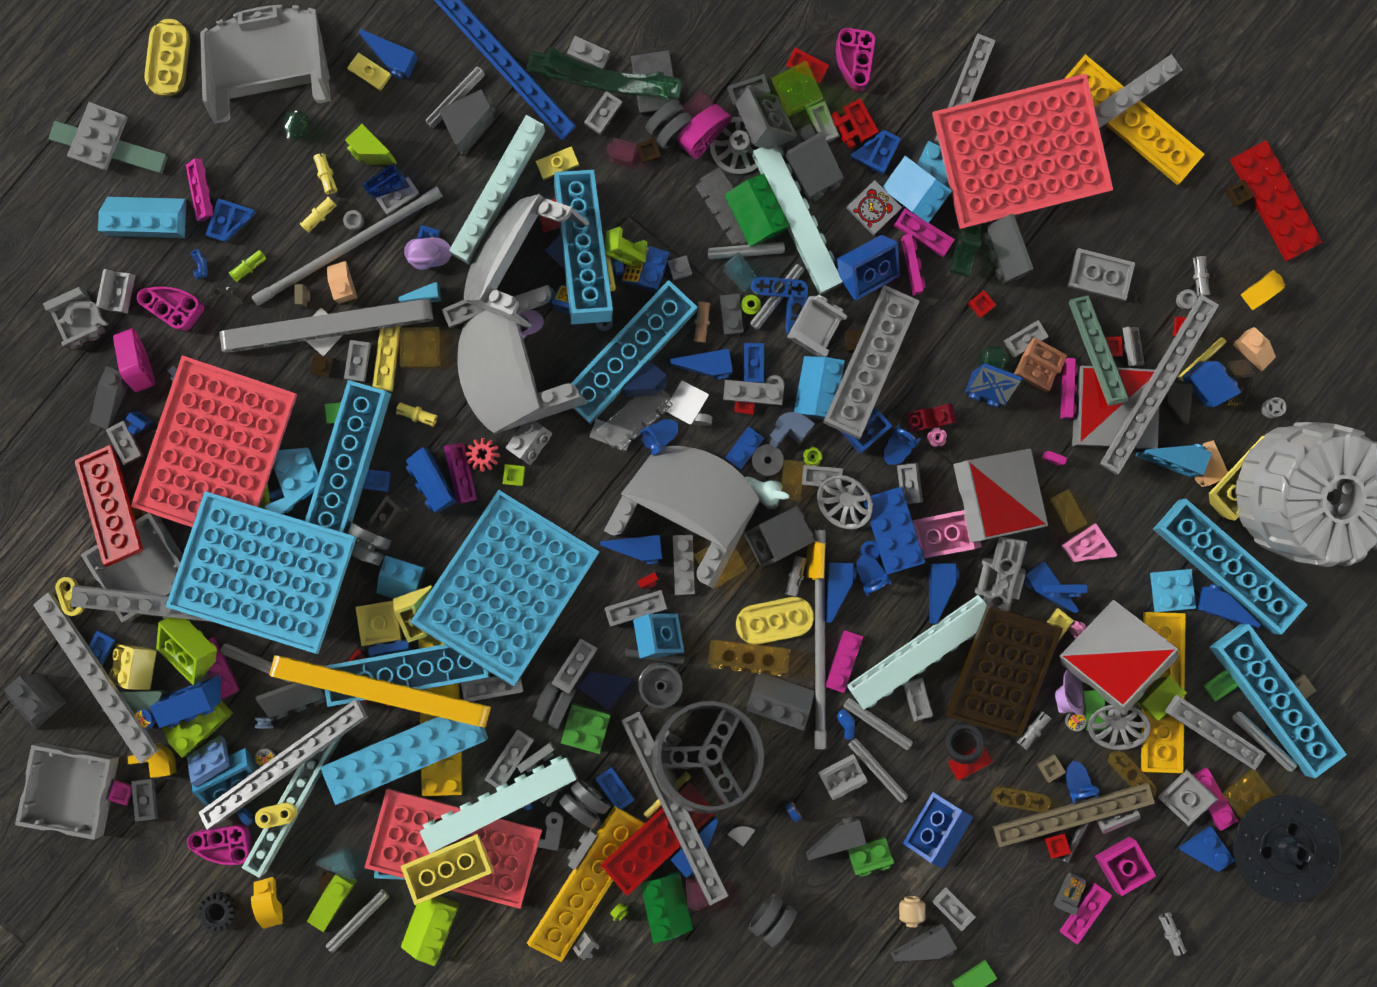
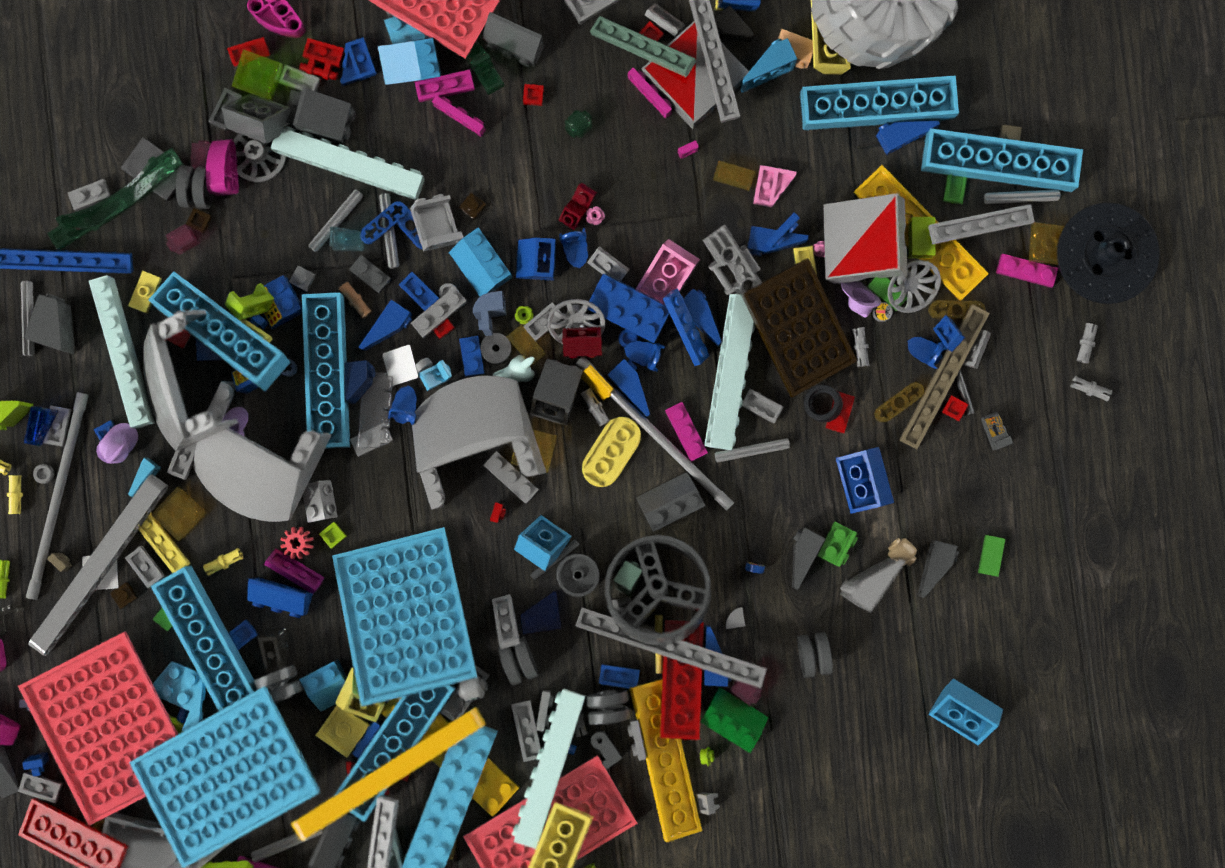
camera: 35 degrees left, 0 degrees up
light nougat slope [327,261,358,304] -> none
bright green brick [561,702,611,754] -> none
light grey plate [584,91,623,135] -> none
blue slope [600,535,662,564] -> none
light grey plate [605,590,667,627] -> none
clear windscreen [695,167,746,245] -> none
clear yellow brick [708,639,790,676] -> none
green slope [724,173,790,247] -> none
lime plate [741,295,761,315] -> none
light grey bracket [818,754,868,800] -> none
light grey plate [823,285,919,439] -> none
blue slope [837,235,900,301] -> none
blue arm [837,709,855,740] -> none
light grey tile [846,180,902,236] -> none
light grey axle [848,738,908,803] -> none
light grey plate [932,887,976,931] -> none
light grey tile [953,448,1048,542] -> none
blue slope [965,363,1022,408] -> none
light grey plate [1004,320,1049,357] -> none
nougat slope [1014,338,1067,392] -> none
dark tan plate [1037,754,1066,783] -> none
dark pink plate [1060,882,1112,945] -> none
dark pink brick [1095,837,1156,896] -> none
medium azure plate [1150,569,1196,612] -> none
light grey tile [1158,770,1218,826] -> none
blue wing [1178,826,1235,872] -> none
none -> medium azure bracket [418,360,452,391]
none -> light grey head [457,674,488,702]
none -> dark red brick [562,327,602,358]
none -> sand green slope [613,561,643,598]
none -> blue plate [663,289,709,366]
none -> light grey slope [840,558,905,611]
none -> blue plate [933,315,965,352]
none -> light grey pin [1076,323,1098,363]

